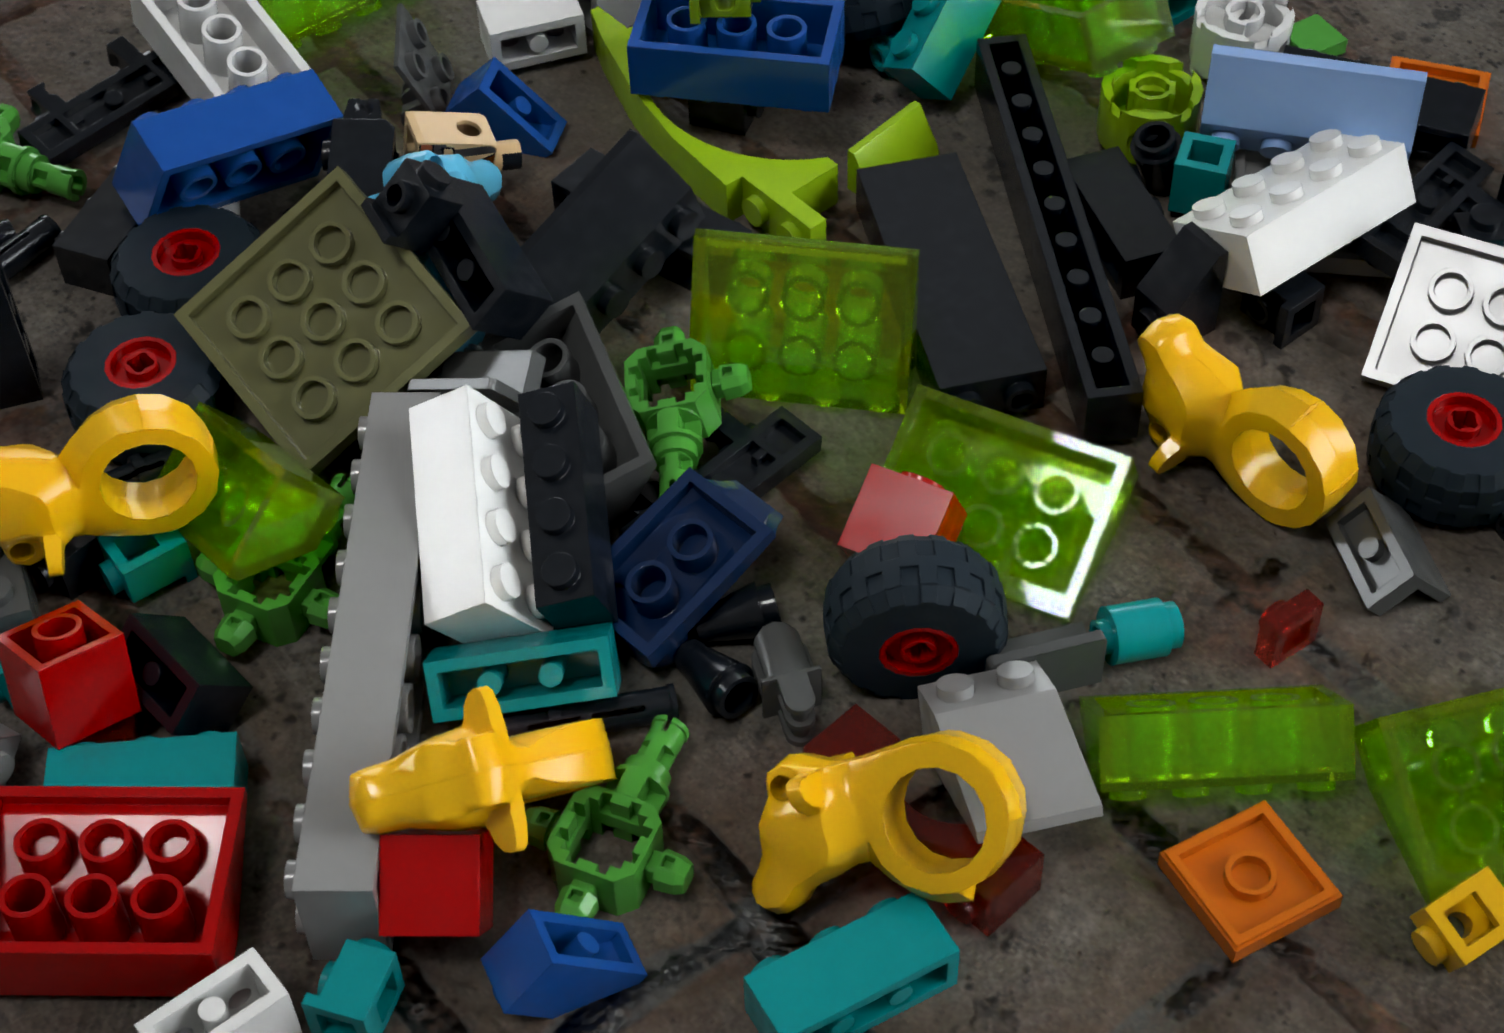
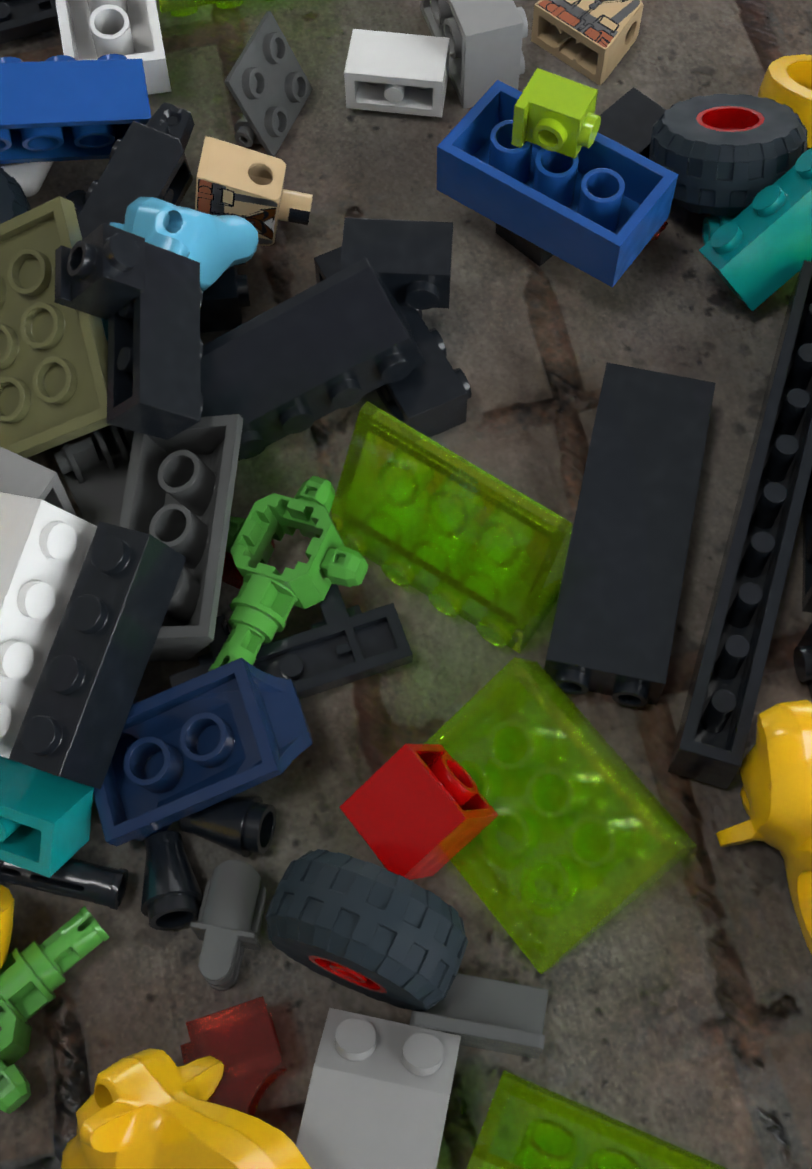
camera: 25 degrees right, 15 degrees up
dark grey panel [407,350,546,412] -> none
blue slope [445,56,567,158] -> none
lime slope [591,6,838,267] -> none
lime slope [847,100,939,194] -> none
teal brick [1089,597,1184,666] -> none
clear red plate [1254,589,1324,669] -> none
none -> black brick [340,218,453,310]

